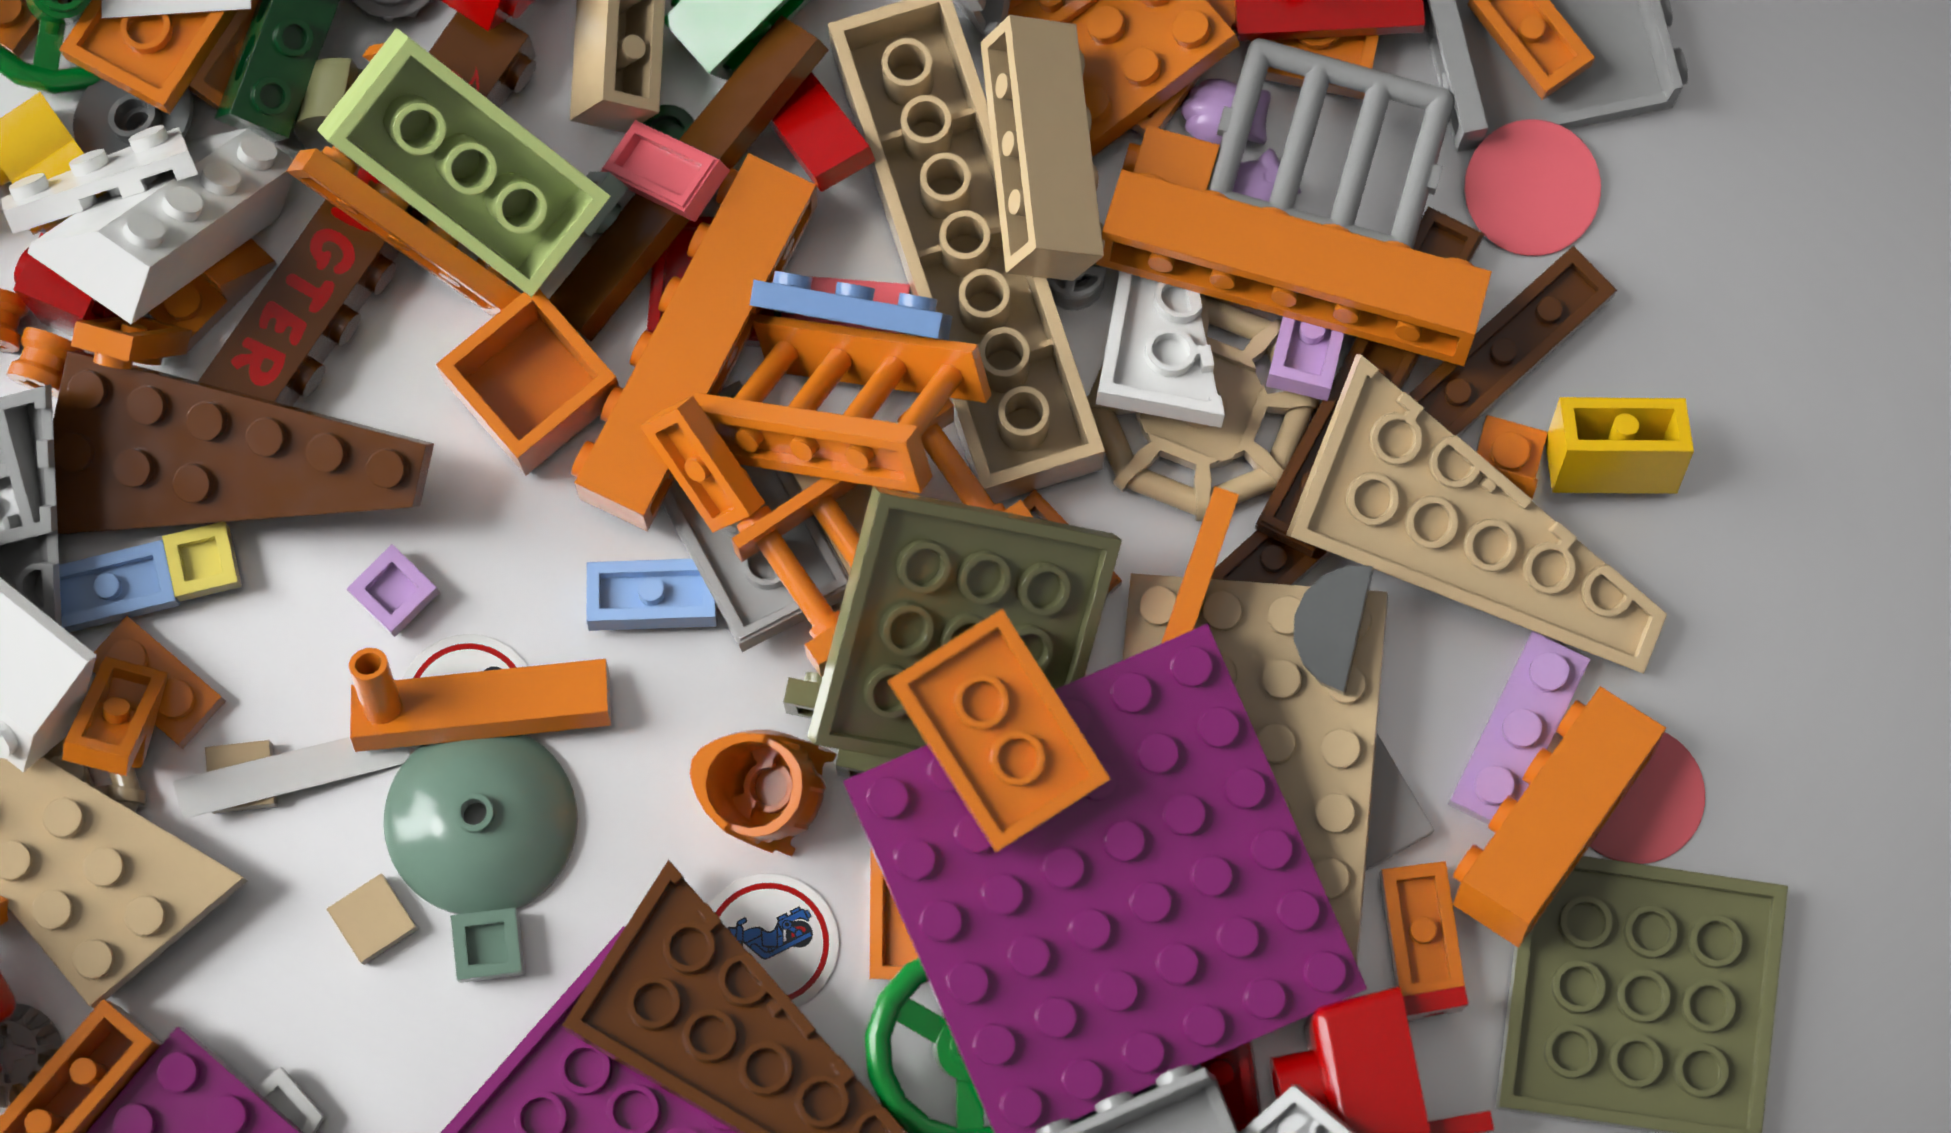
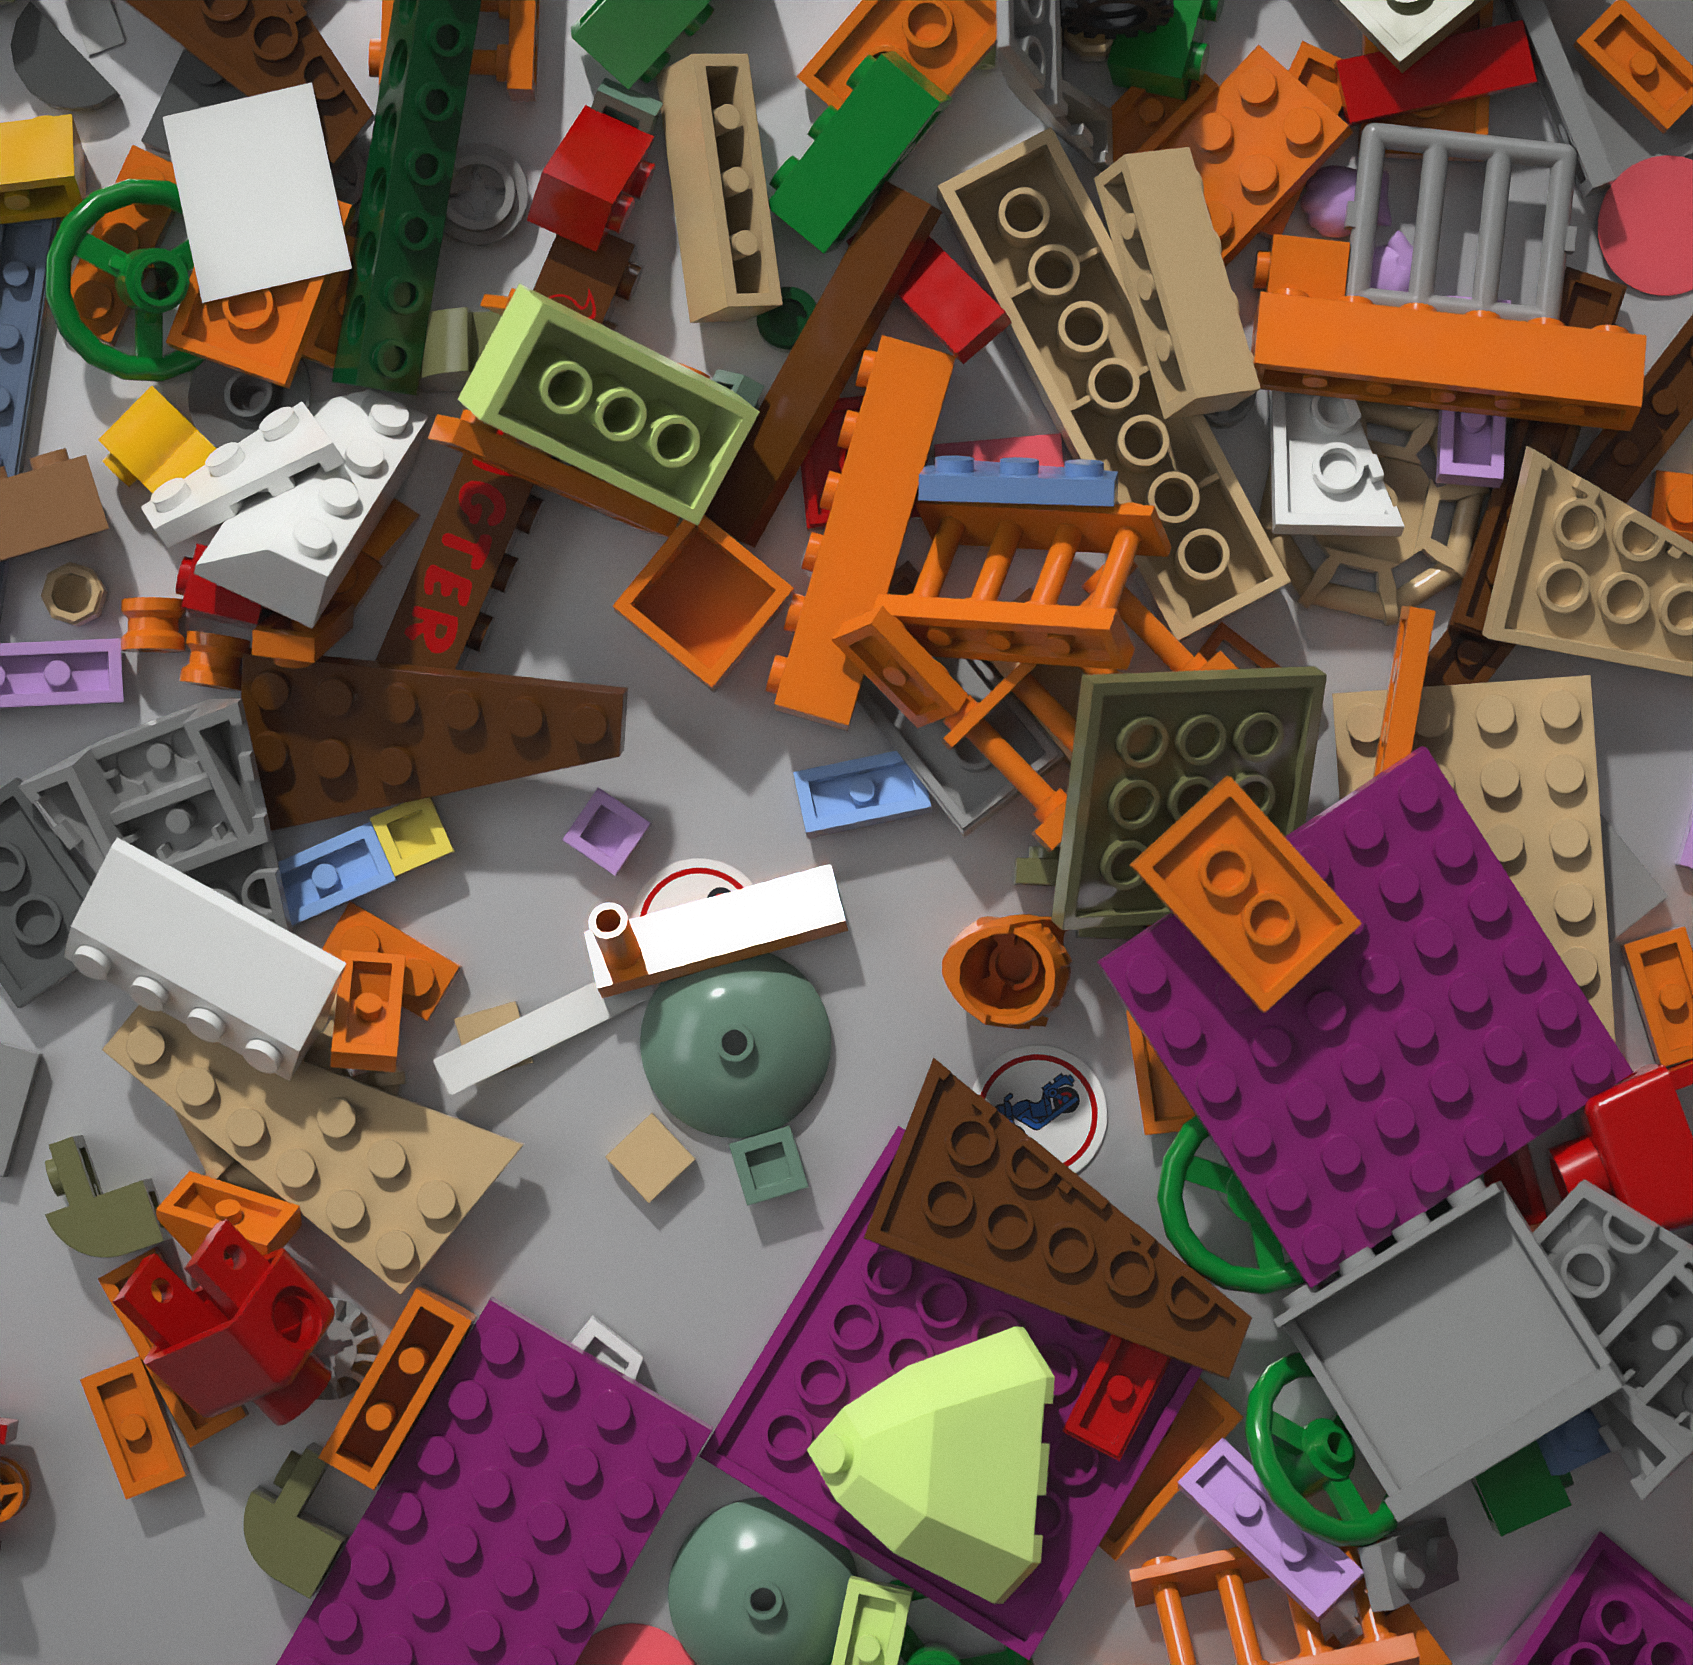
camera: 10 degrees left, 10 degrees up
coral tile [601,120,730,222] -> none
dark grey tile [1294,566,1374,695] -> none

